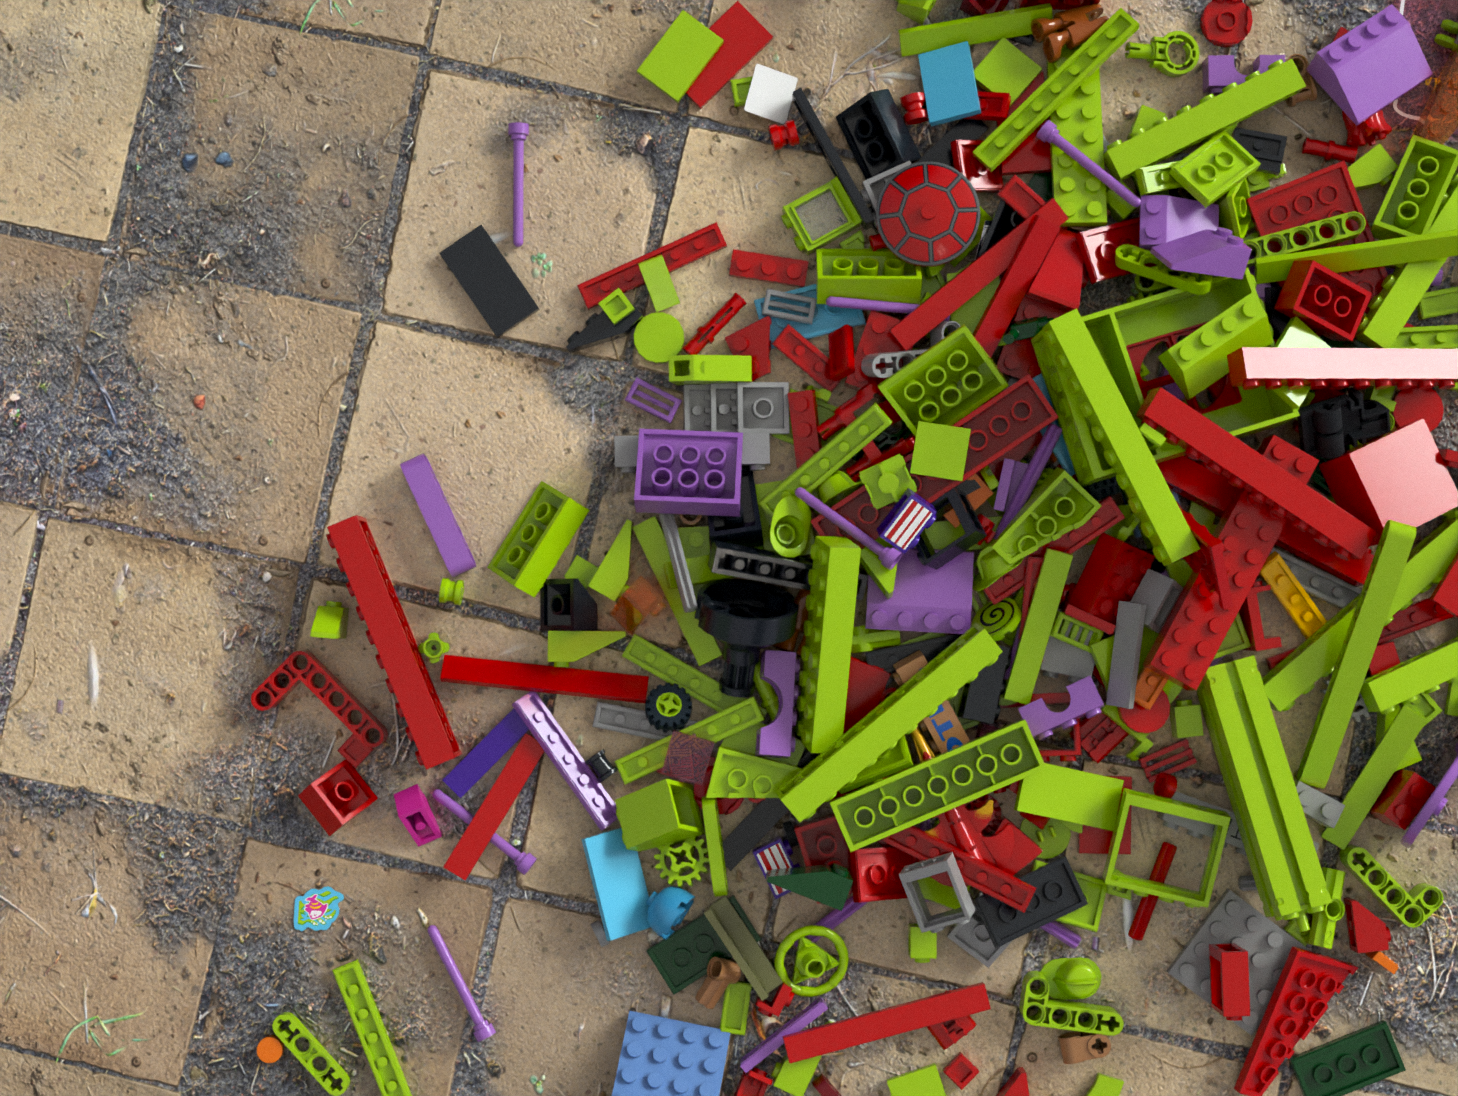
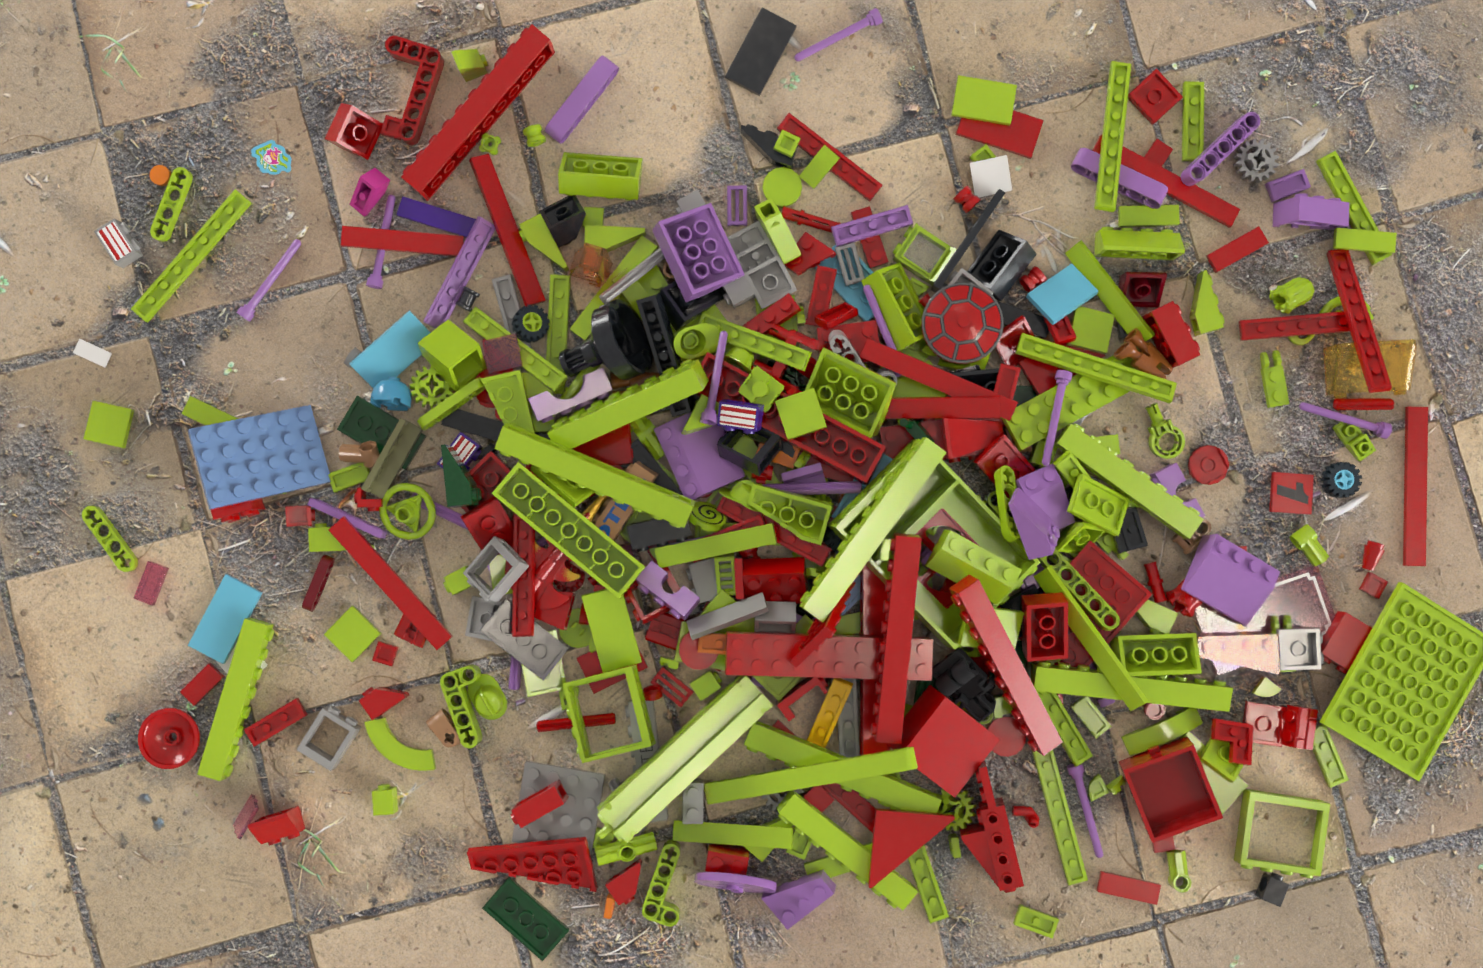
camera: 60 degrees right, 0 degrees up
none -> medium lavender tile [831,205,913,247]

